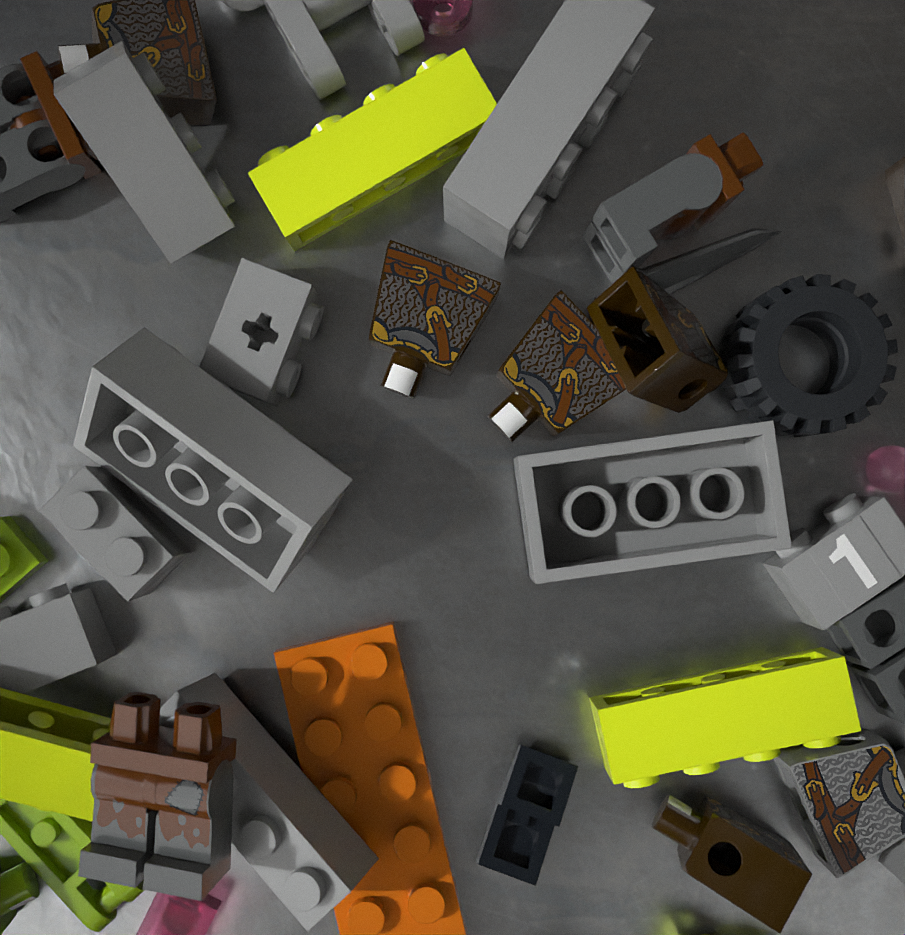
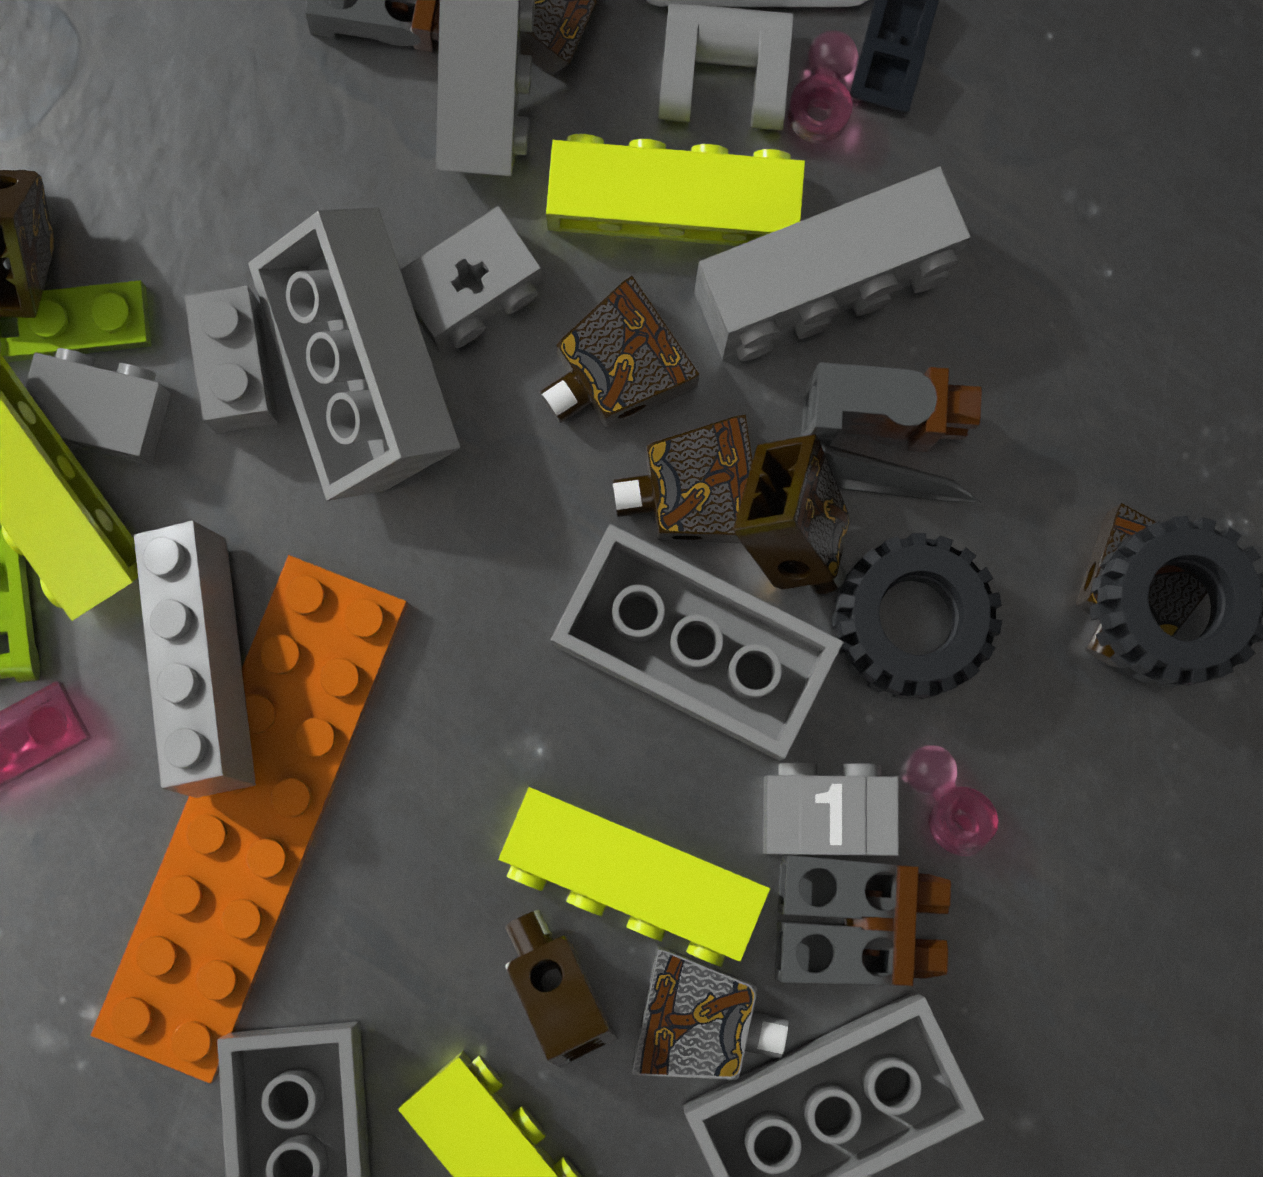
camera: 30 degrees right, 5 degrees down
hips [78,692,237,901] -> none
black slope [475,745,578,886] -> none

